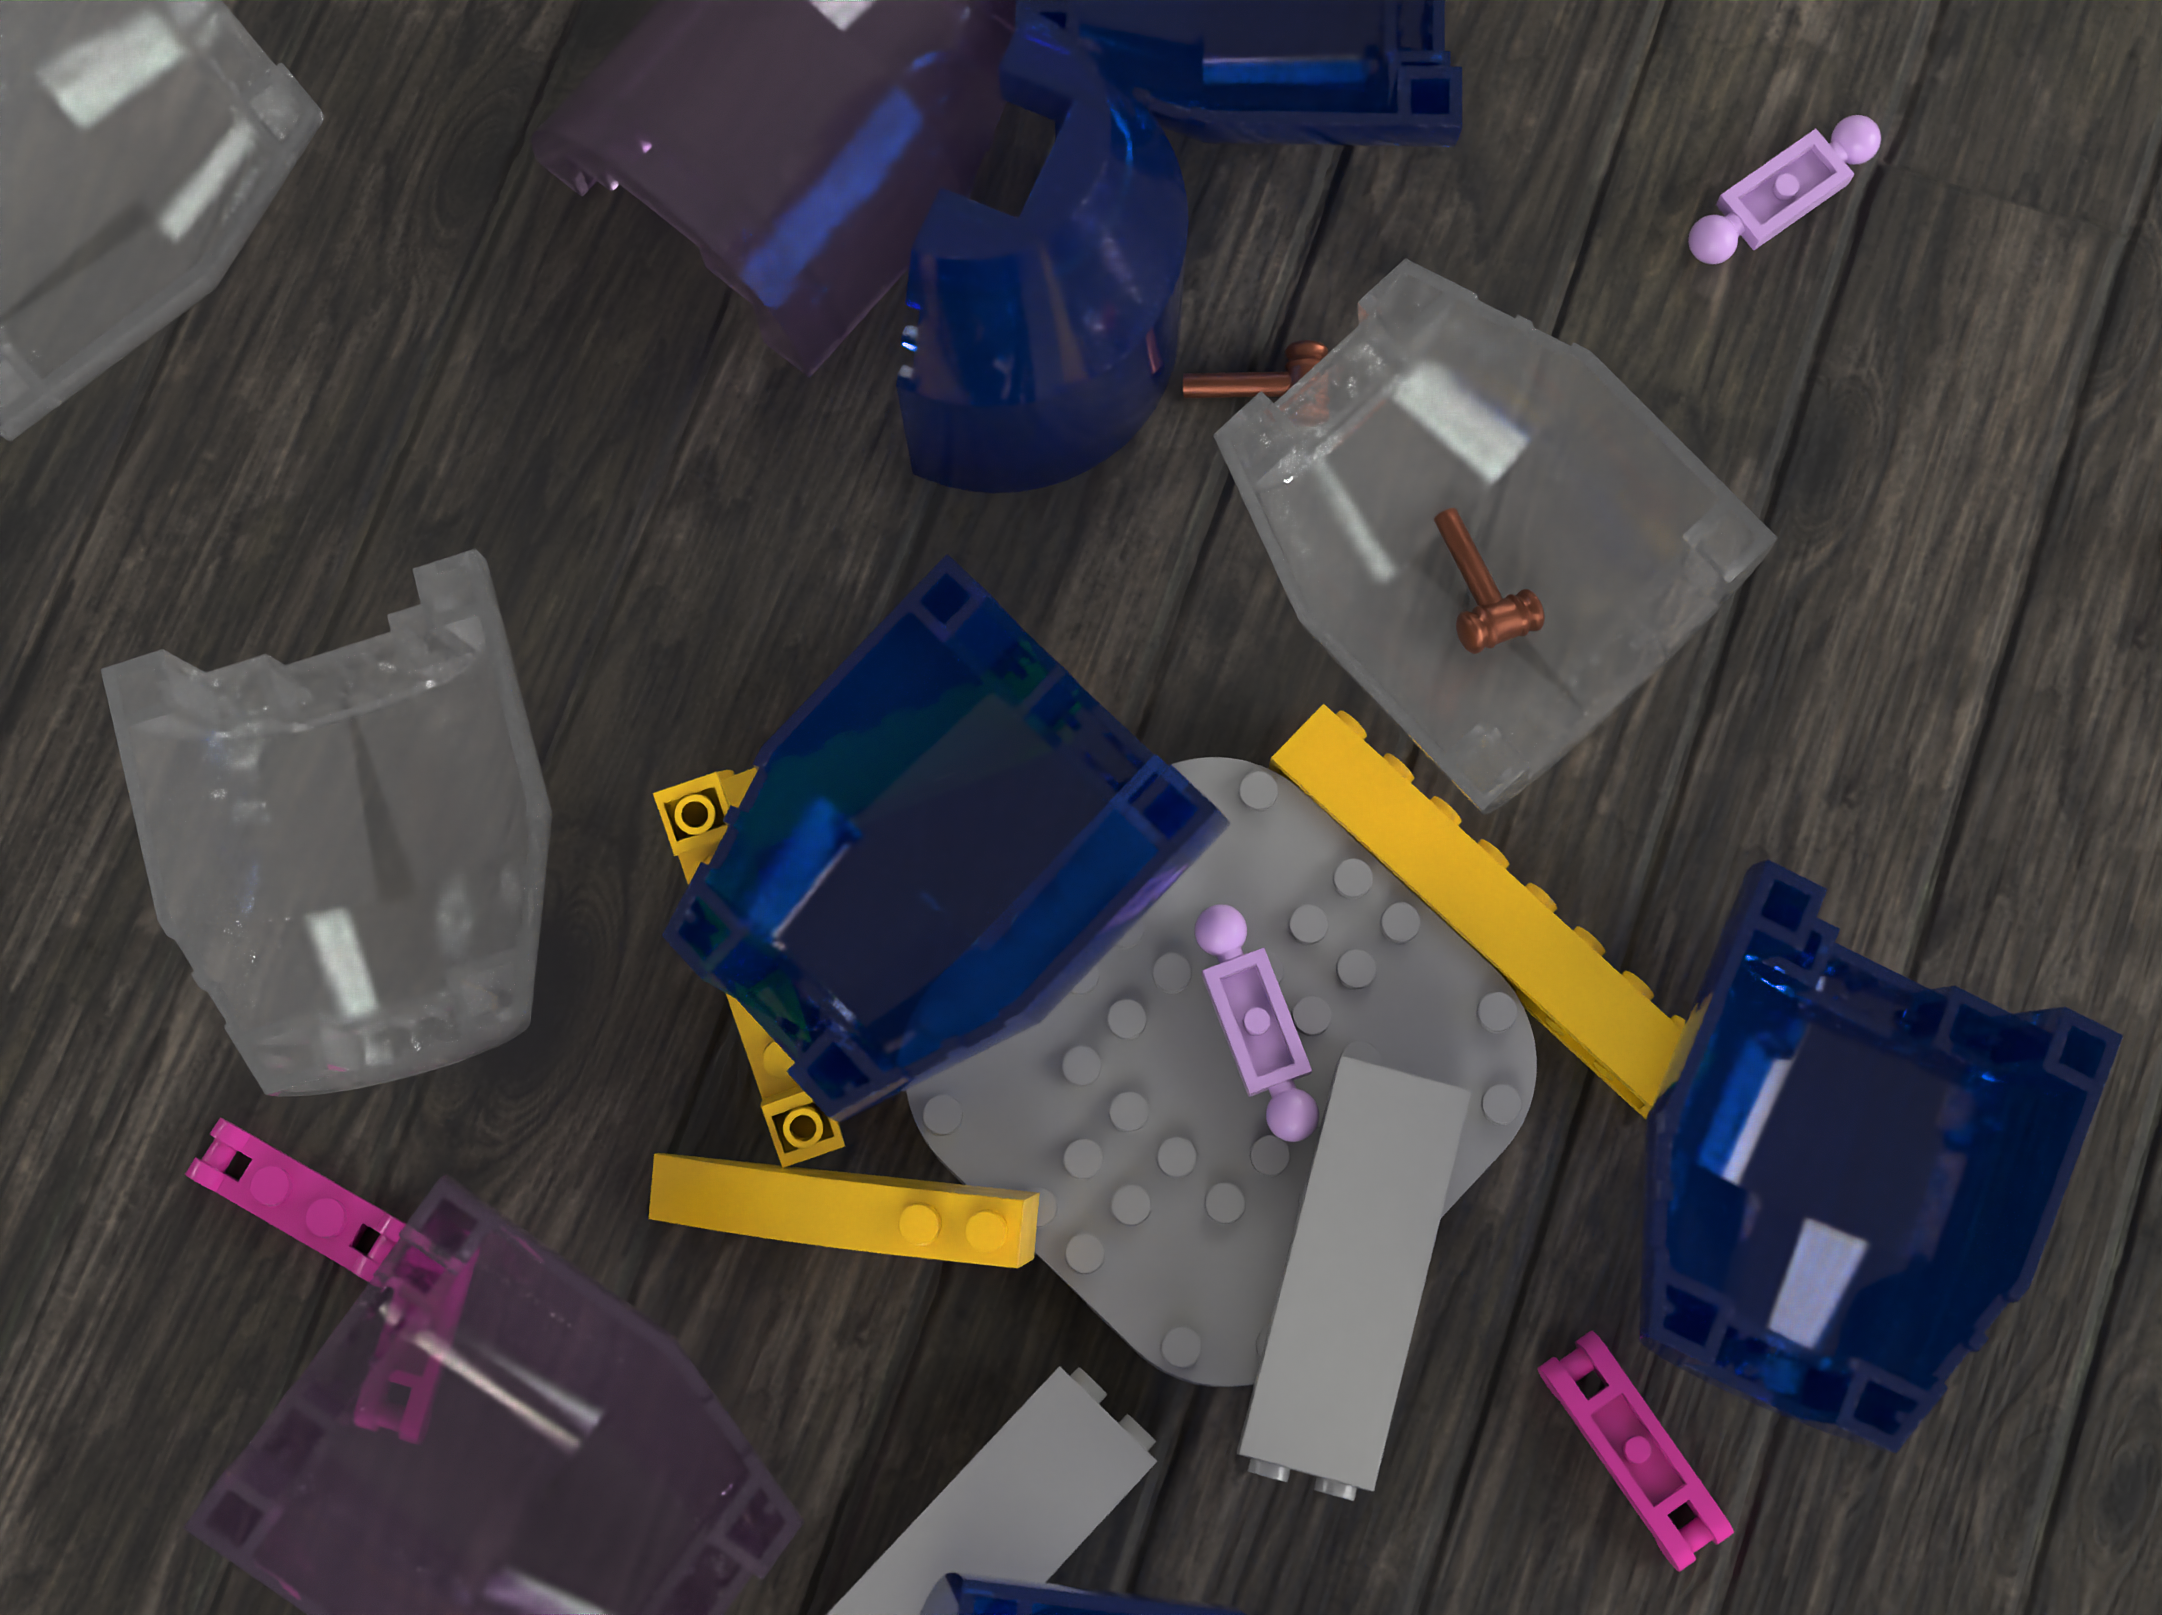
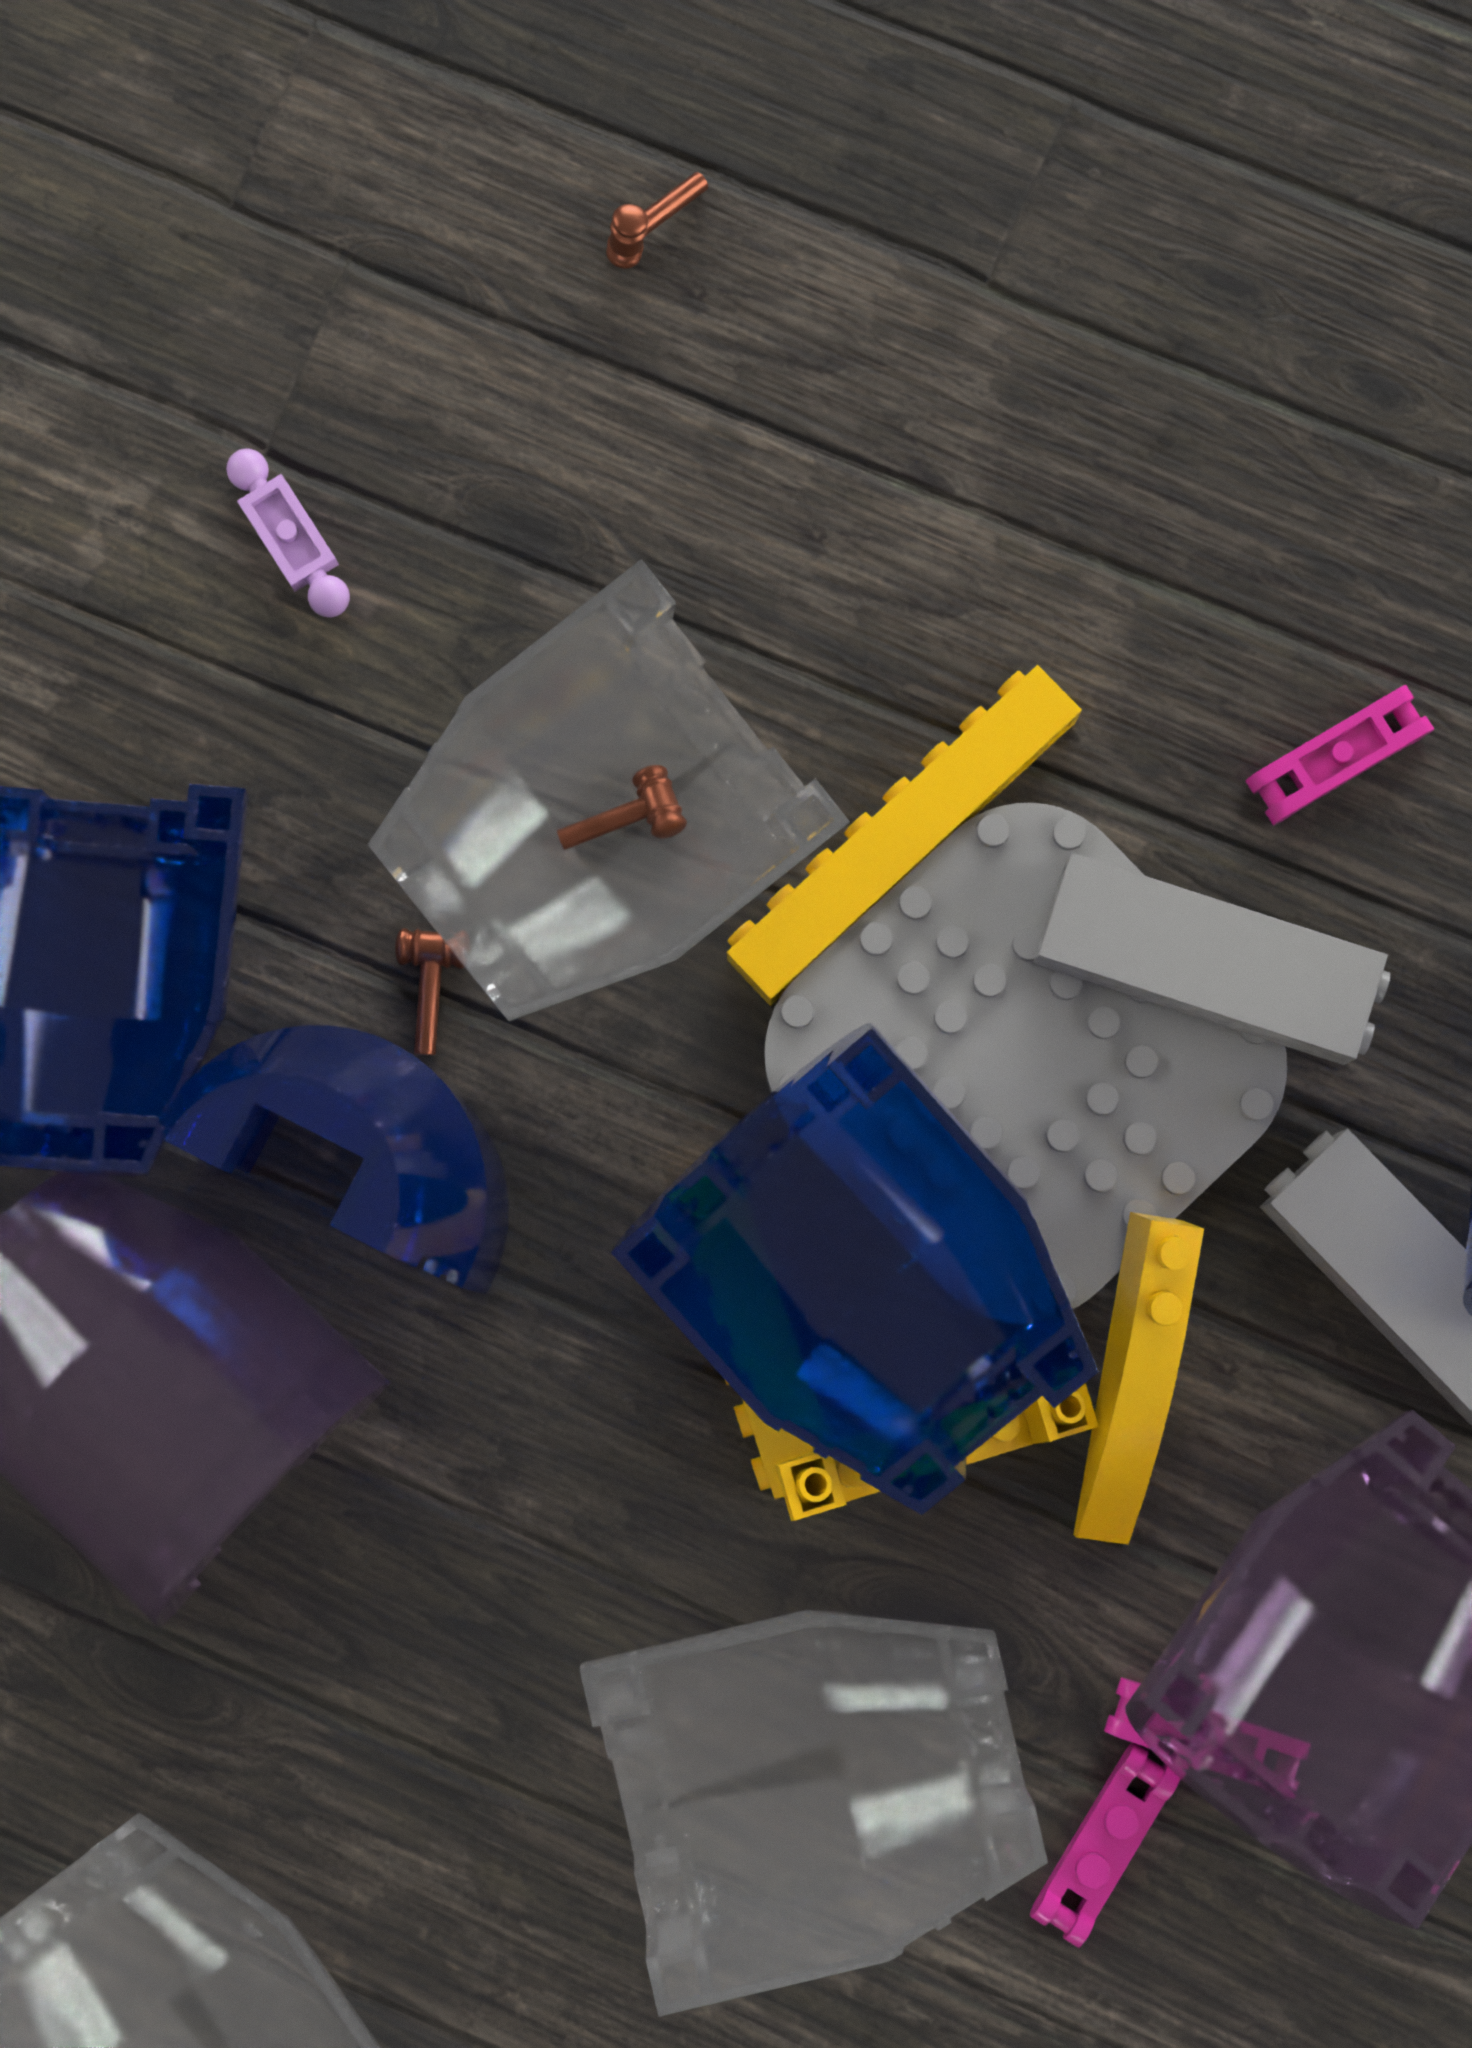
camera: 85 degrees left, 5 degrees up
lavender plate [1195,904,1319,1142] -> none
clear blue windscreen [1639,860,2124,1453] -> none

